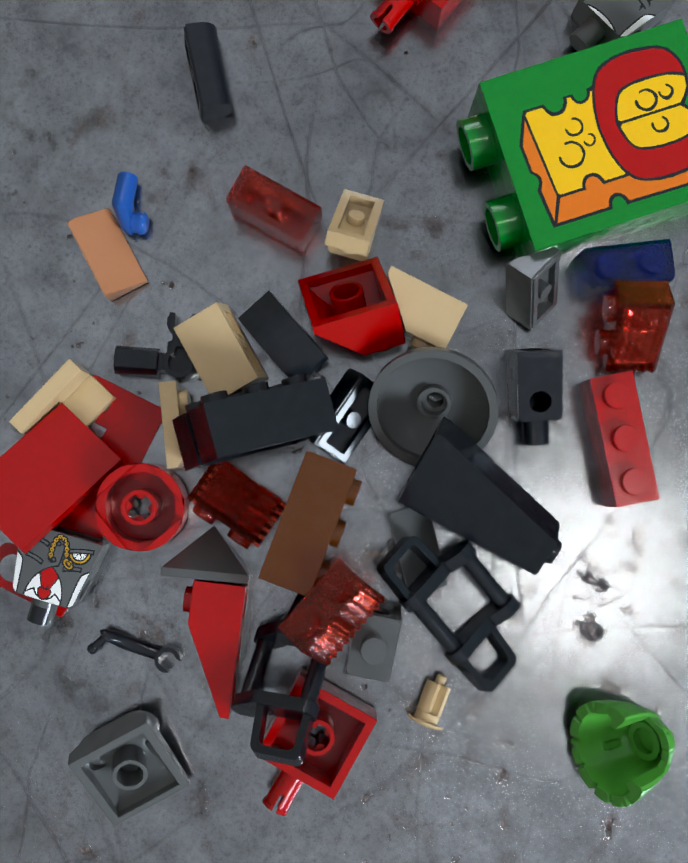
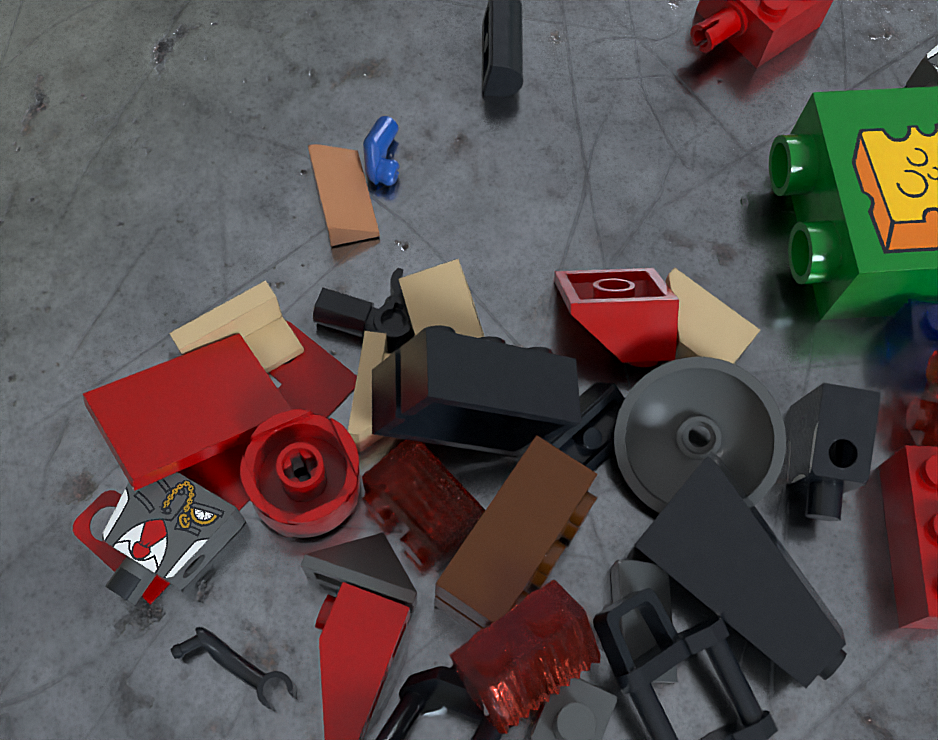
camera: 10 degrees right, 20 degrees down
clear red brick [226,165,322,253] -> none
black slope [238,291,329,377] -> none
tan slope [324,189,384,261] -> none
dark grey slope [506,247,560,329] -> none

